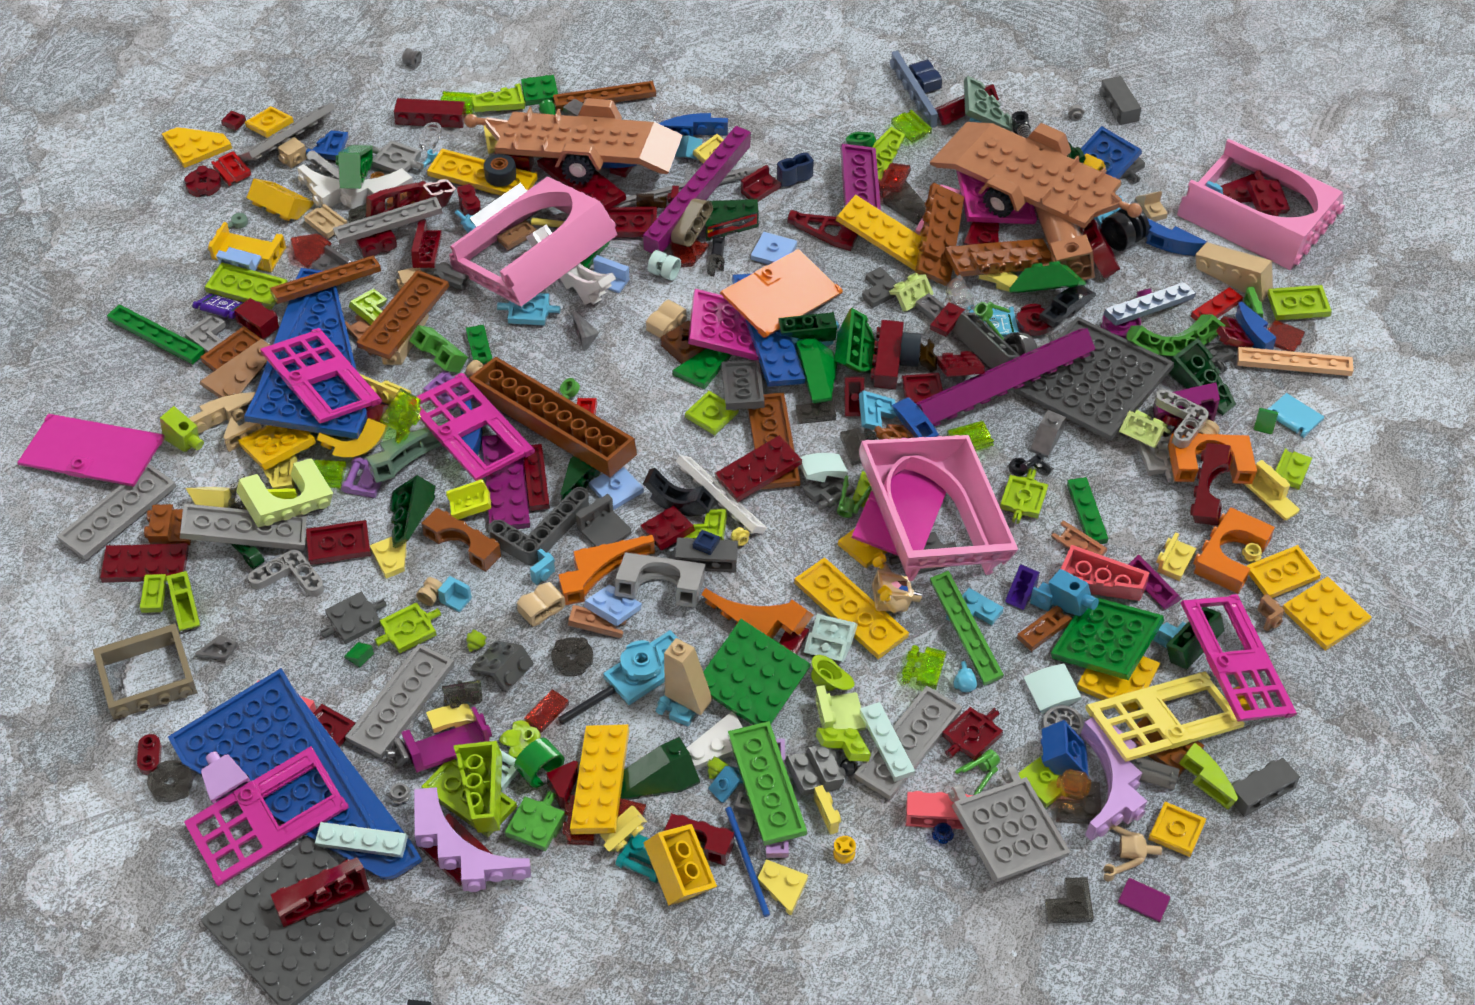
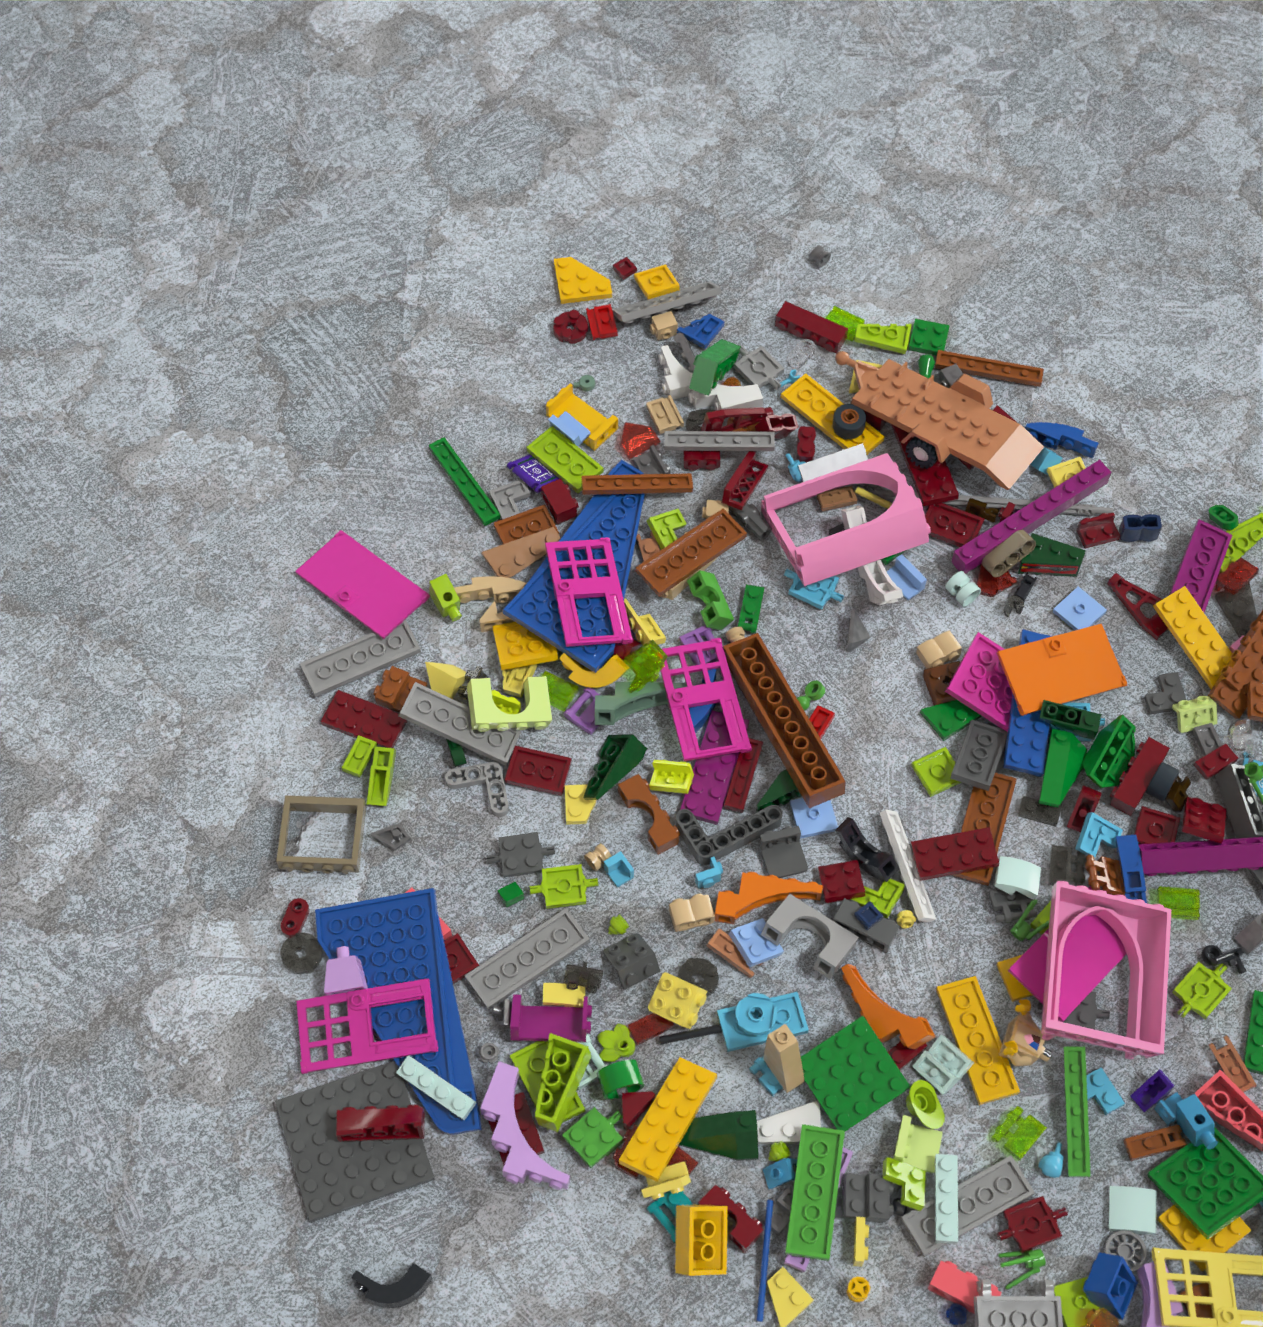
camera: 25 degrees right, 10 degrees up
yellow slope [246,178,314,221] -> none
none -> light yellow bracket [648,972,707,1029]

